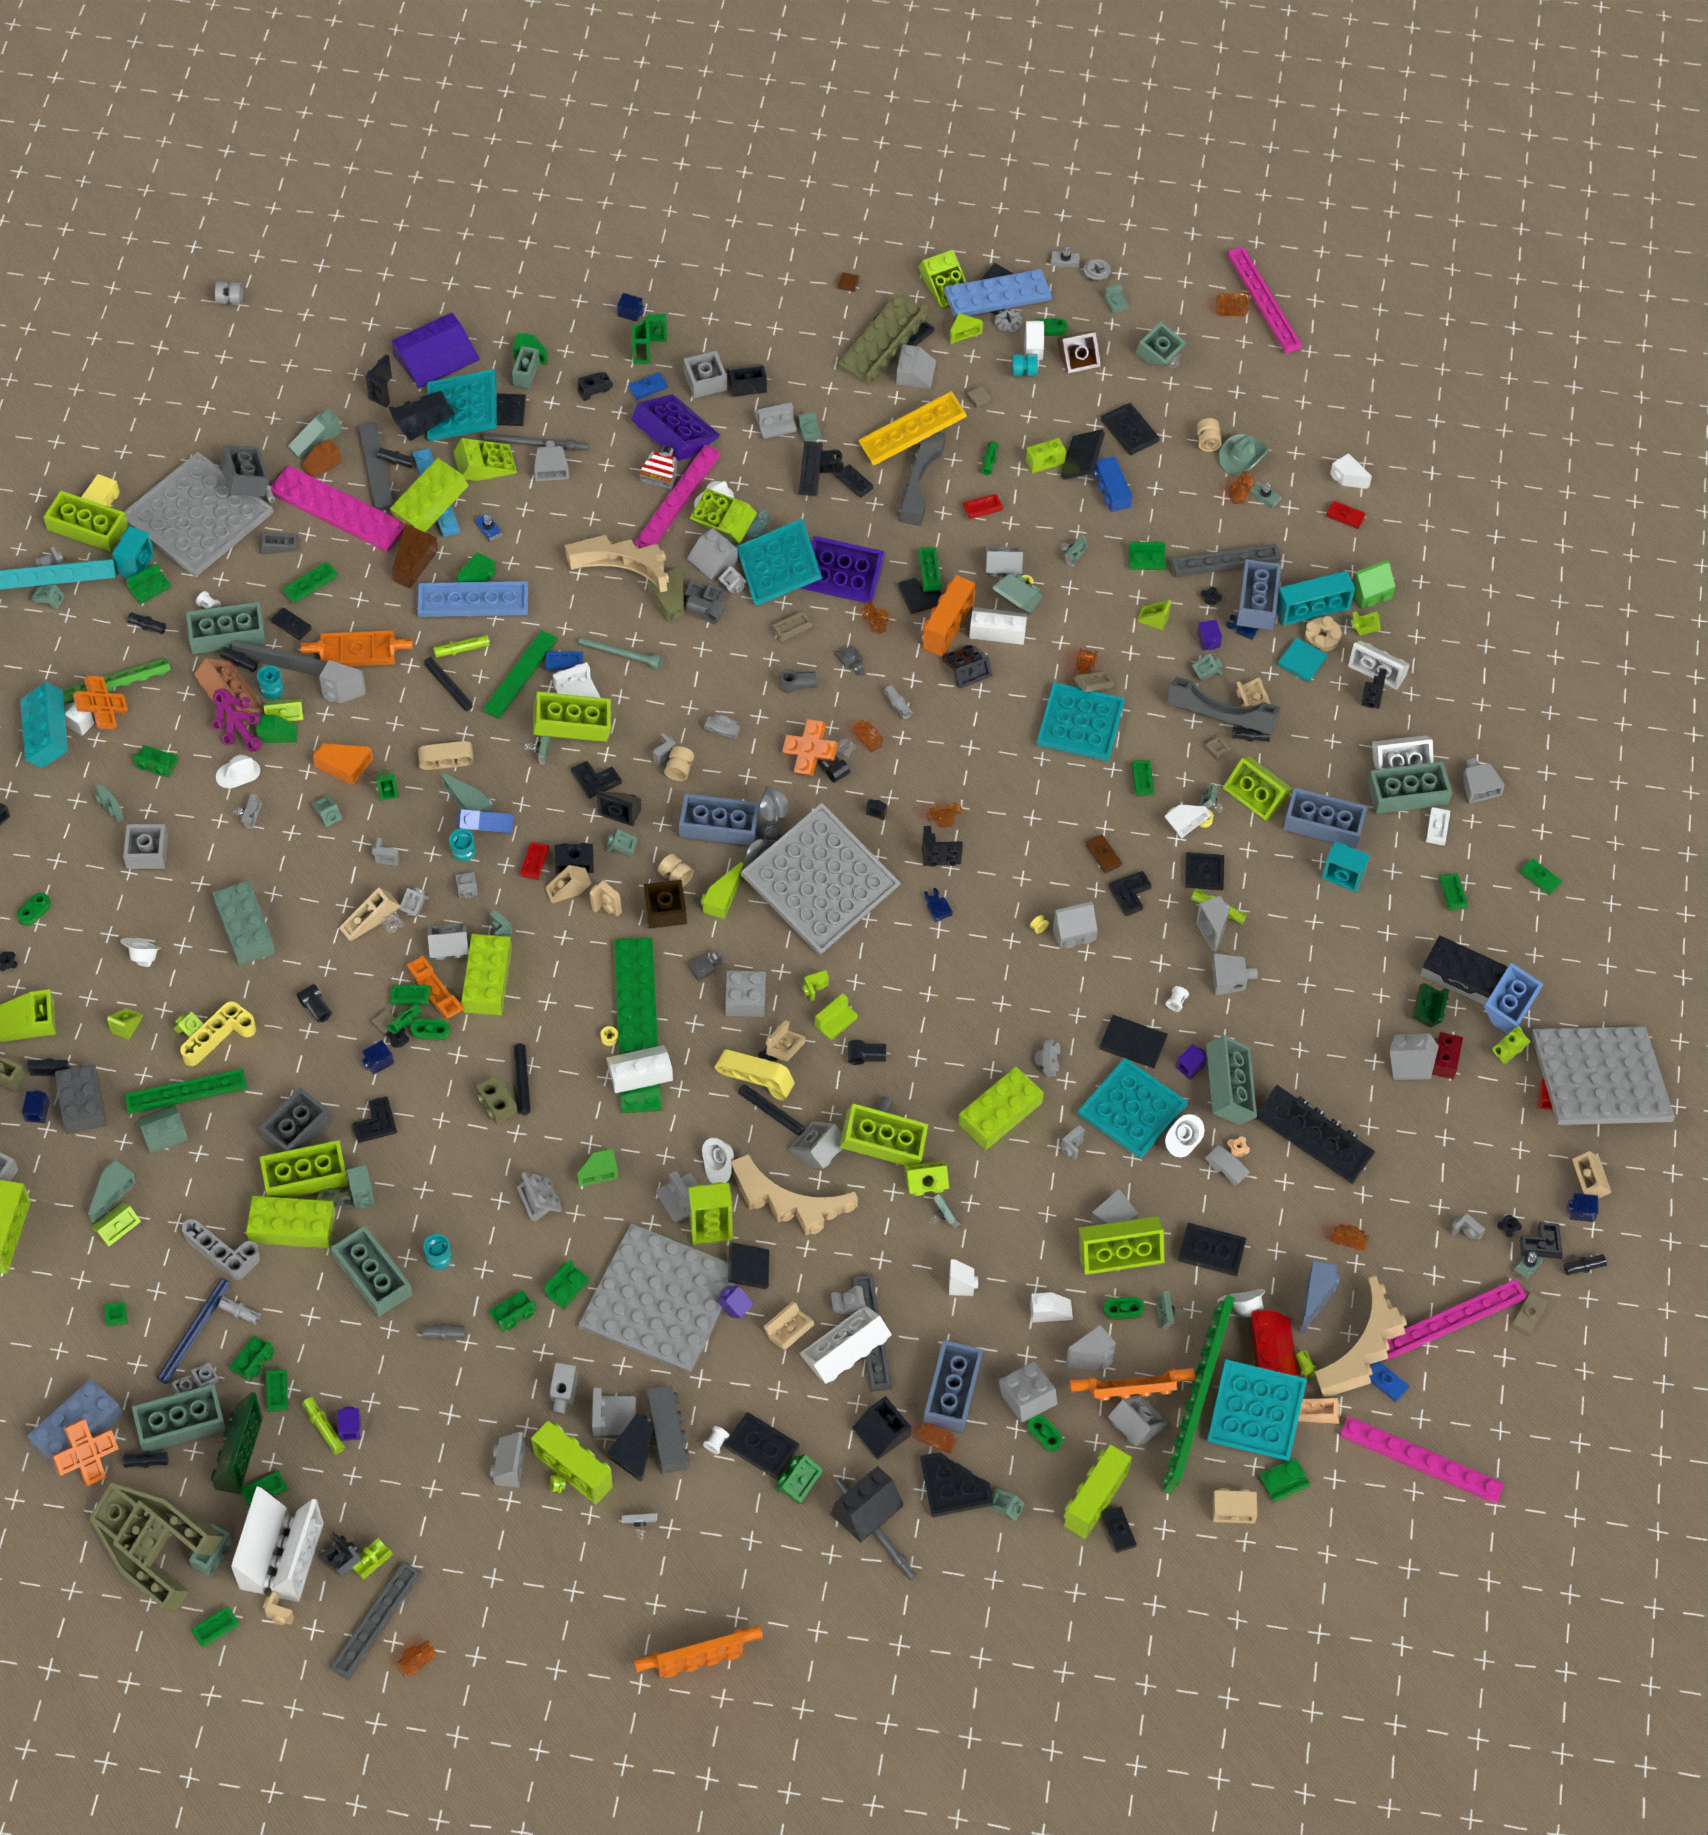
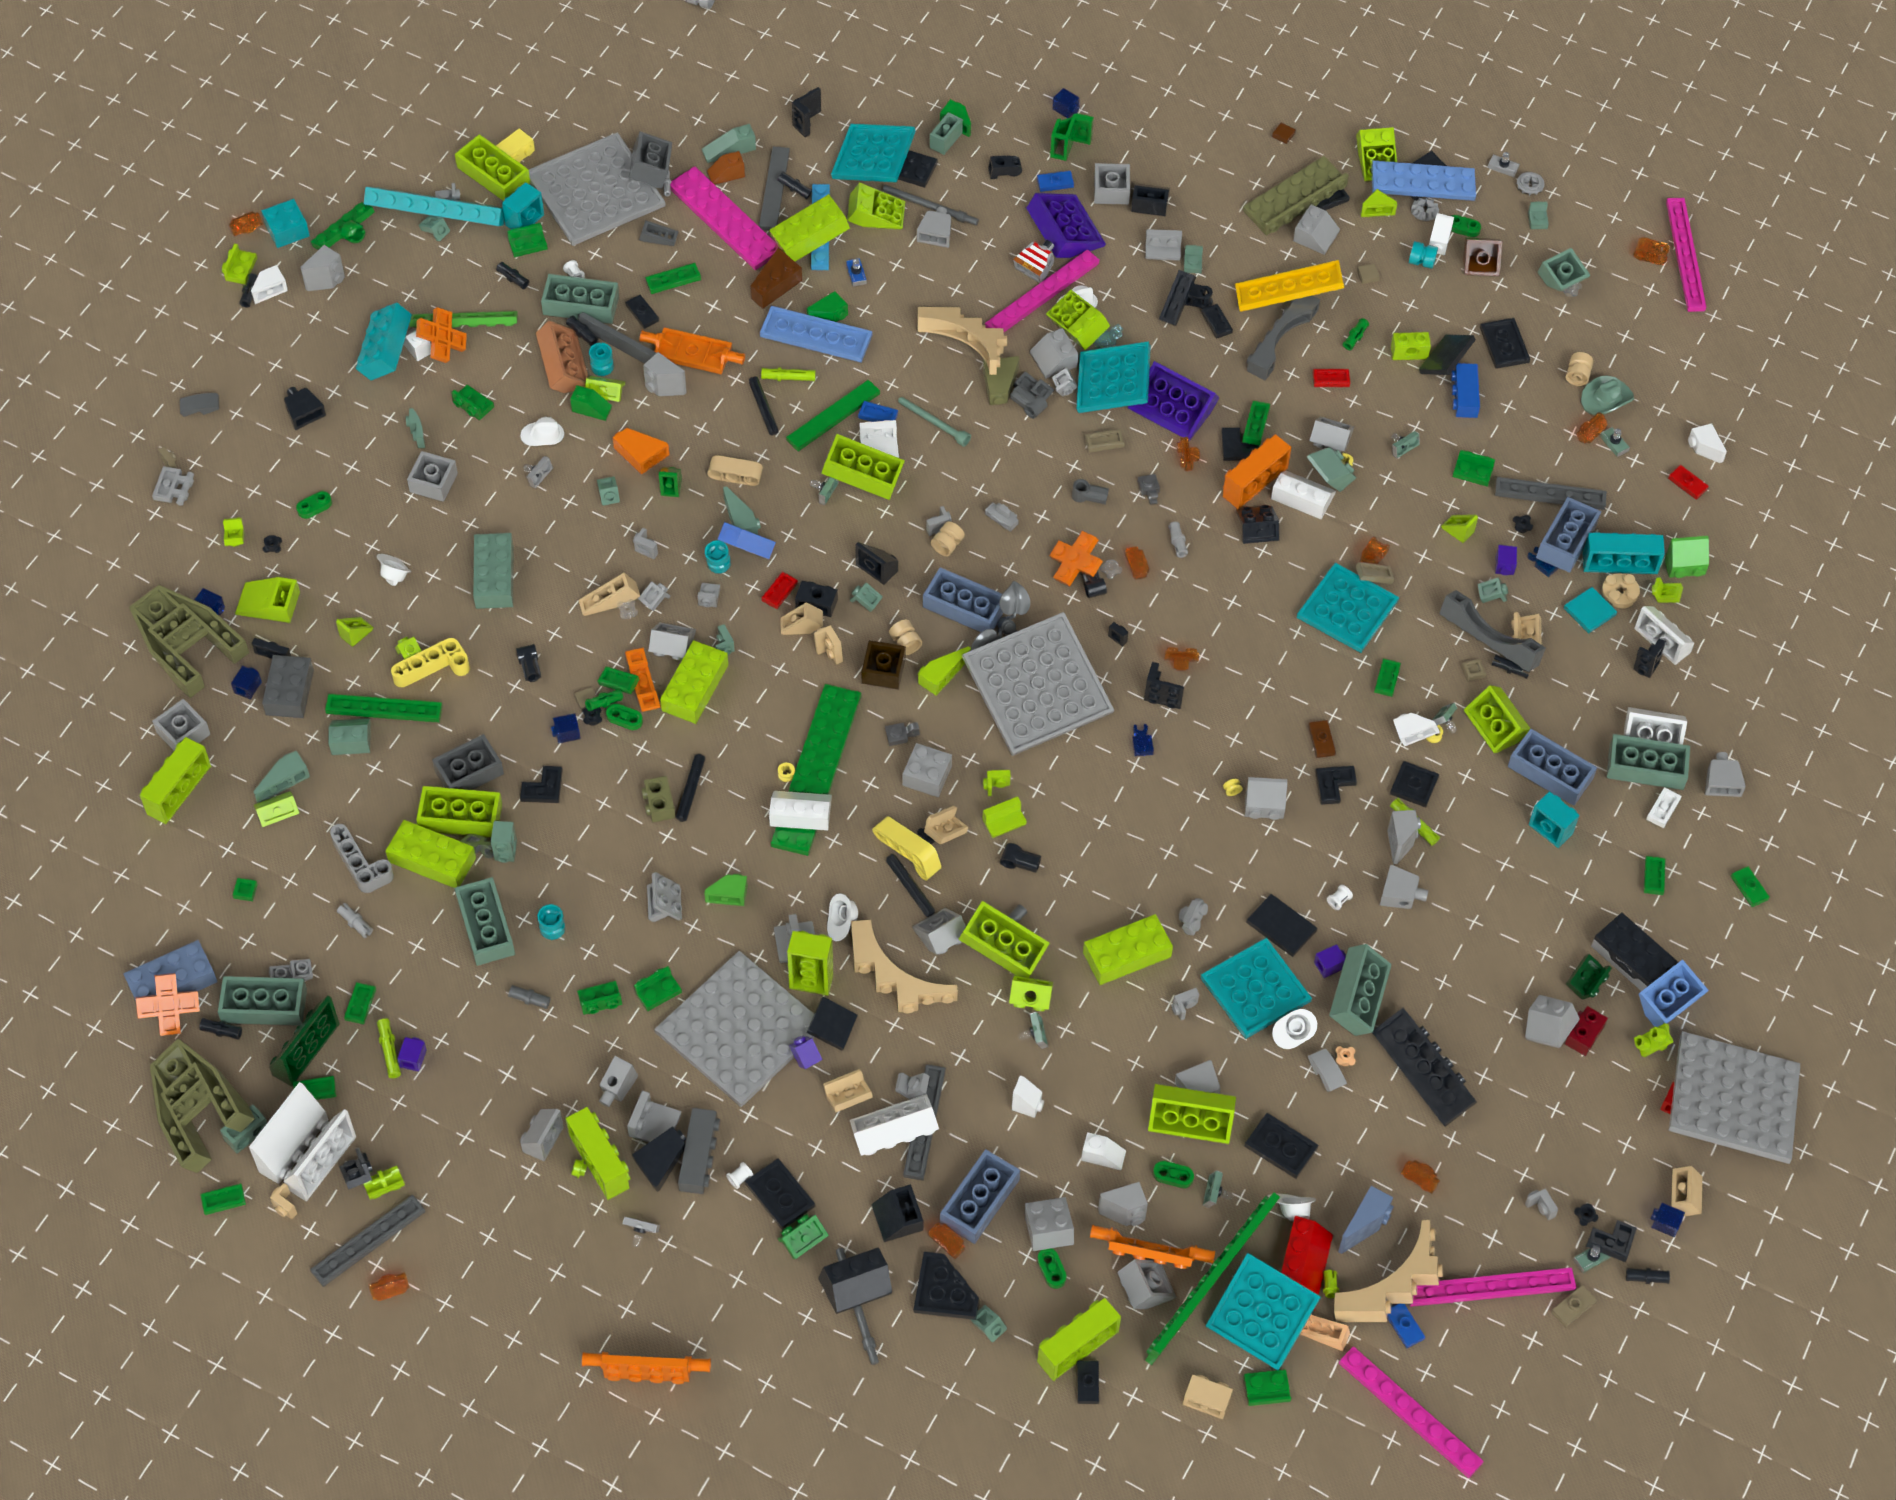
camera: 20 degrees right, 0 degrees up
dark blue axle [157,1278,231,1384] -> none
magenta plant [212,689,262,752] -> none
green bracket [229,1335,275,1382] -> none
black wedge [388,391,455,441] -> none
dark purple slope [391,312,480,389] -> none
black tile [571,761,622,799] -> none

